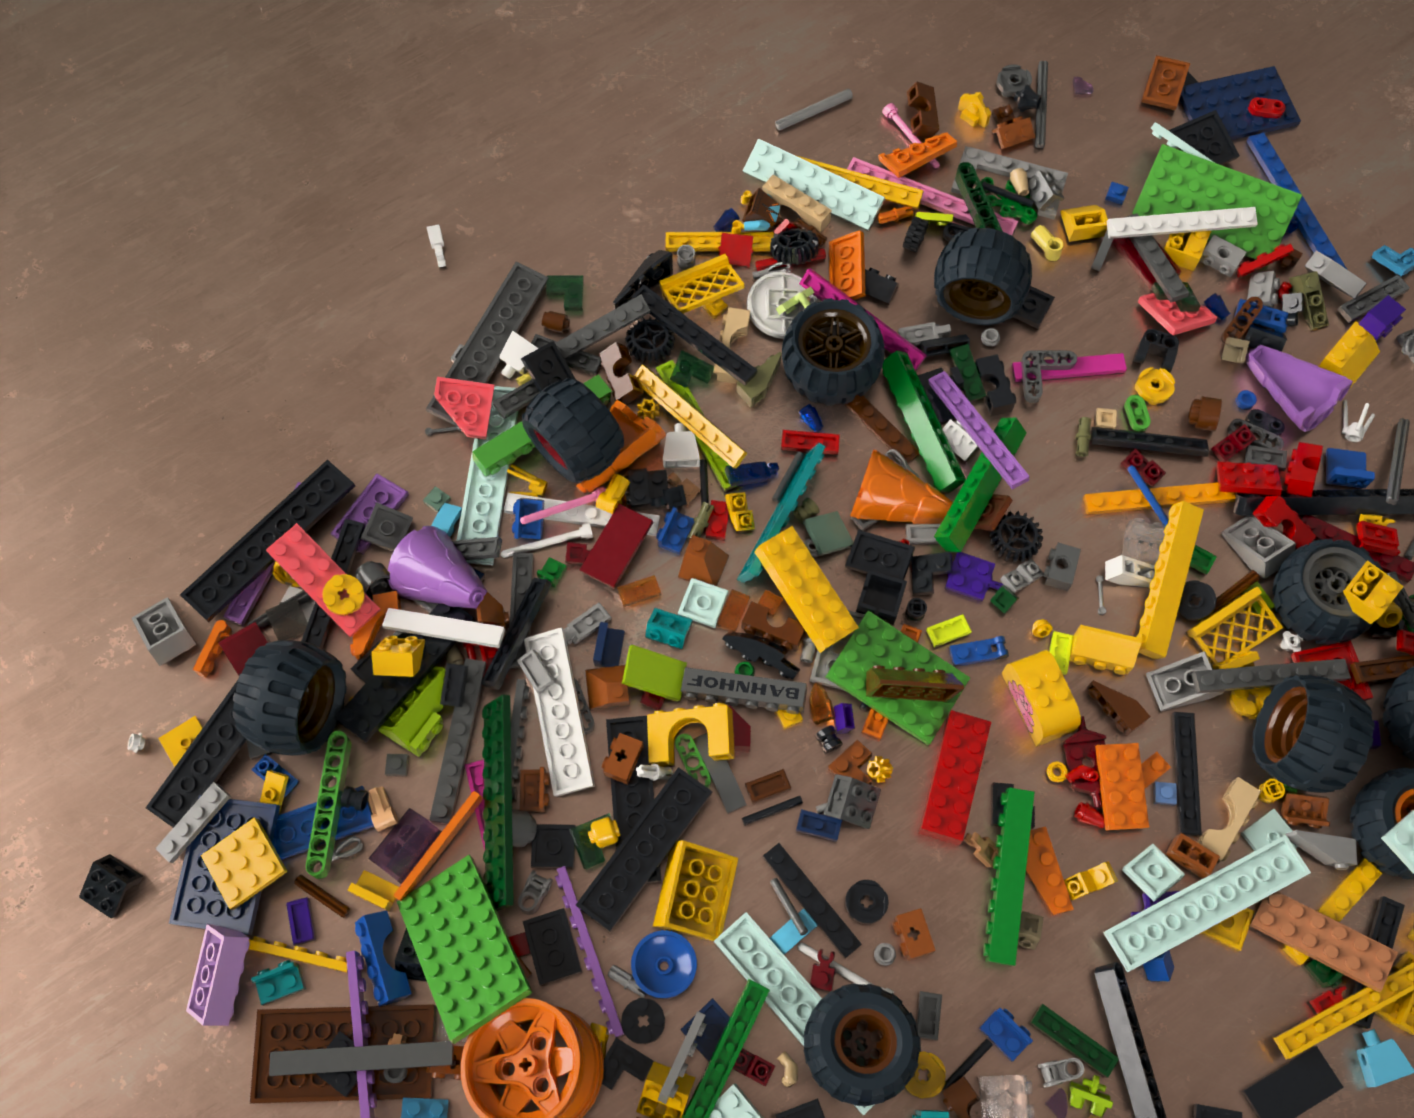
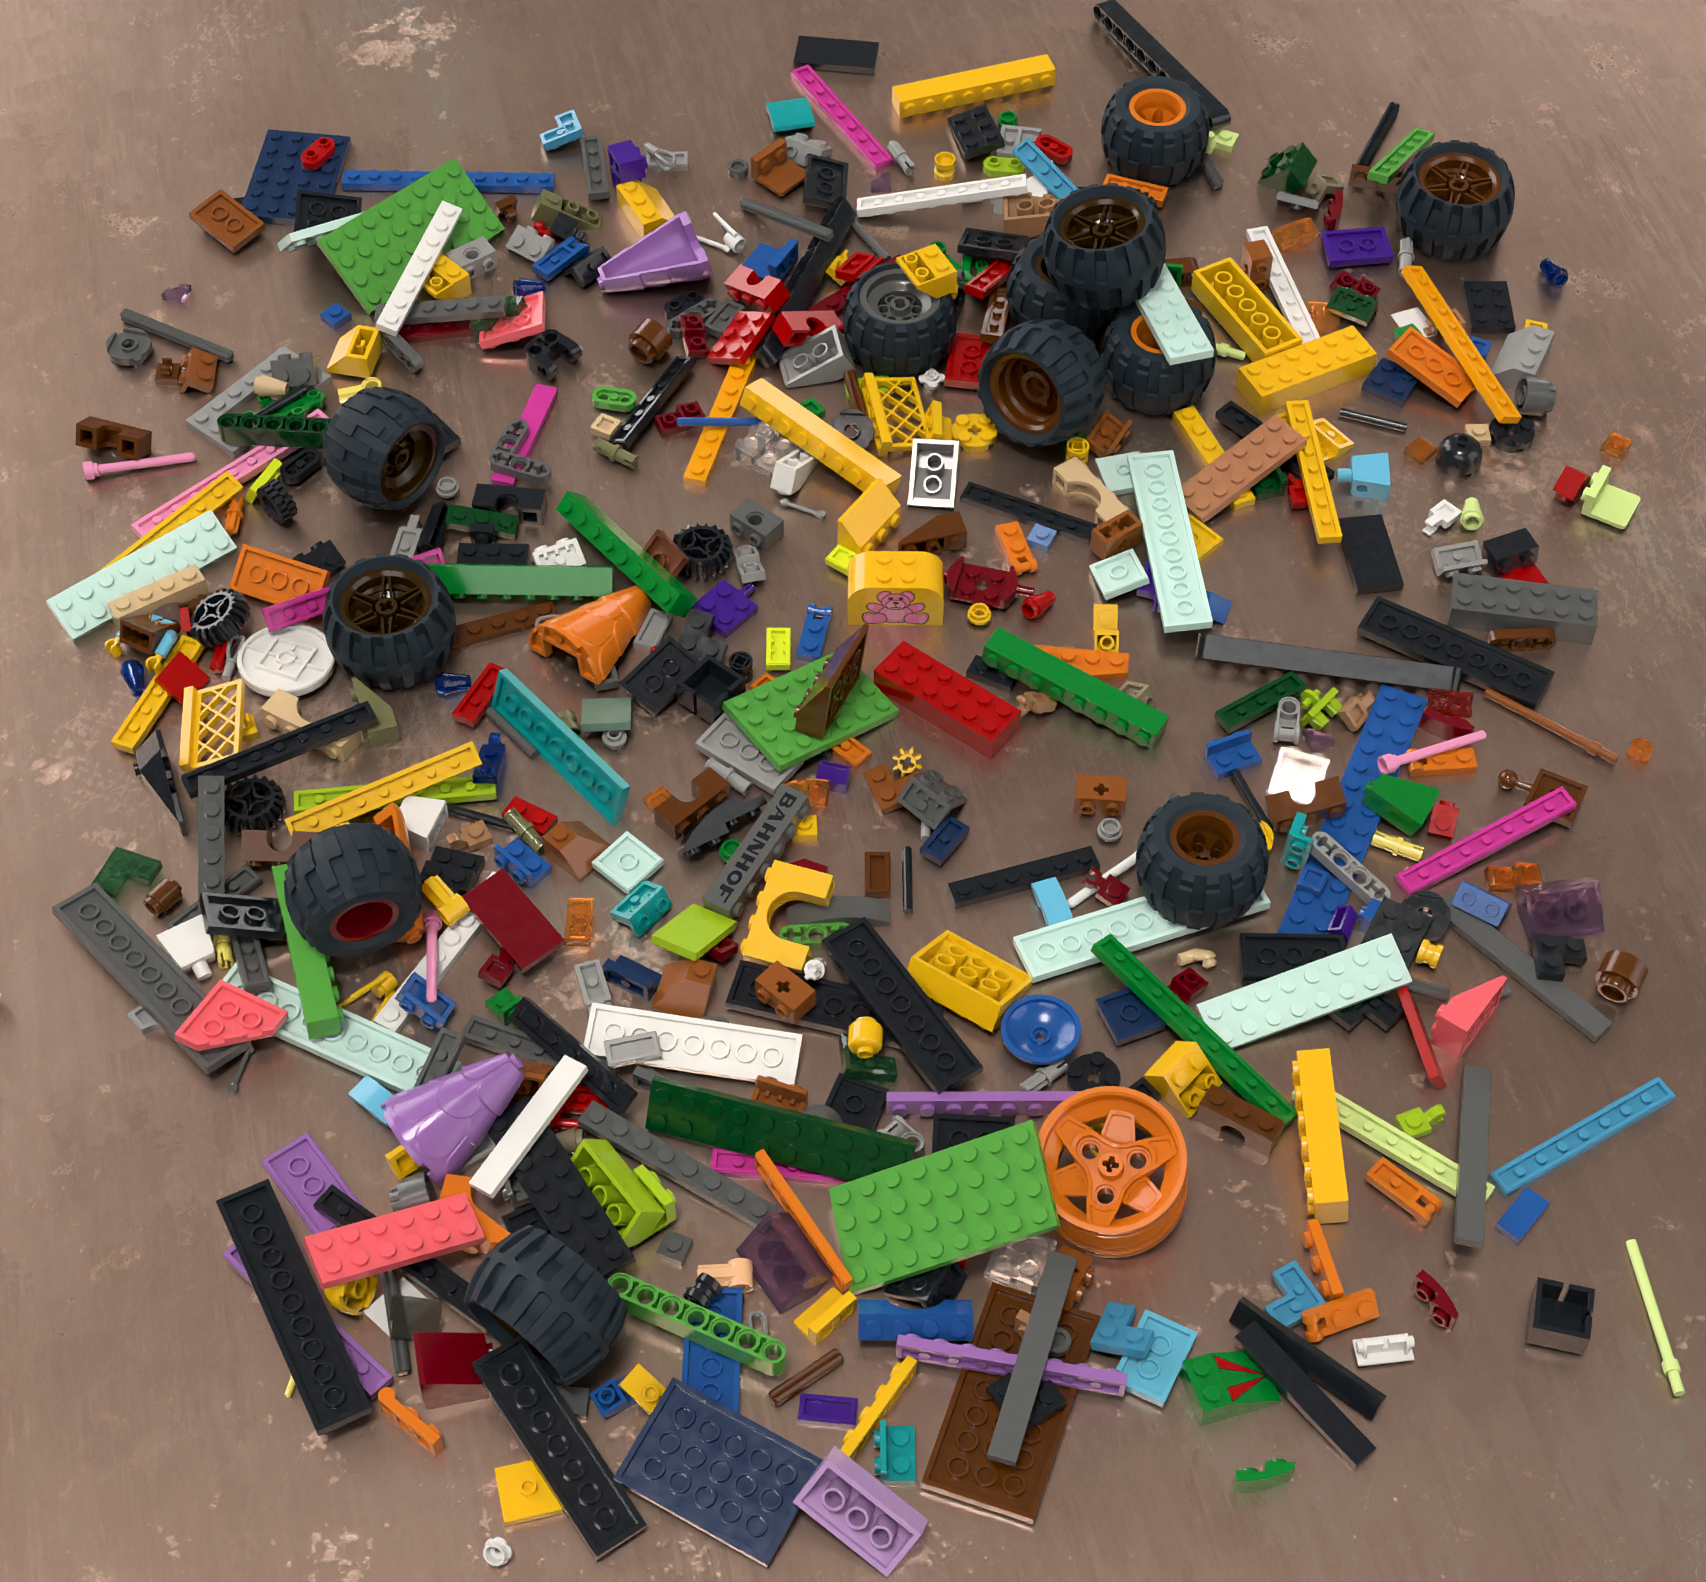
camera: 70 degrees left, 15 degrees down
light grey slope [132,597,196,666] -> none
light grey plate [155,782,231,863] -> none
yellow plate [201,818,288,910] -> none
yellow plate [322,574,365,616] -> none
dark grey plate [361,502,413,552] -> none
yellow slope [372,636,425,677] -> none
sand green plate [423,486,451,513] -> none
black plate [440,663,469,707] -> none
white piece [501,523,594,558] -> none
black plate [650,485,687,509] -> none
light grey plate [658,1011,707,1104] -> none
clear green plate [669,350,714,388] -> none
light grey wheel [677,245,695,270] -> none
clear orange plate [717,589,750,632] -> none
yellow slope [725,492,755,532] -> none
yellow brick [754,526,859,653] -> none
dark grey bar [770,878,808,936] -> none
light grey axle [775,89,853,131] -> none
yellowish green plate [776,287,814,315] -> none
black wheel [815,725,843,754] -> none
black plate [845,880,889,924] -> none
orange wing [878,132,957,178] -> none
medium lavender plate [928,371,1029,490] -> none
yellow plate [958,92,991,128] -> none
dark green plate [990,585,1019,614] -> none
black rock [1014,84,1042,112] -> none
yellow plate [1032,619,1053,638] -> none
red arm [1065,765,1099,783] -> none
orange plate [1095,743,1149,831] -> none
yellow plate [1135,367,1175,405] -> none
dark grey plate [1191,659,1351,694] -> none
dark tan panel [1221,337,1250,363] -> none
reddish brown beam [1222,297,1263,343] -> none
red plate [1236,244,1294,279] -> none
blue tile [1236,390,1257,410] -> none
light grey slope [1285,830,1357,870] -> none
light grey slope [1305,250,1367,299] -> none

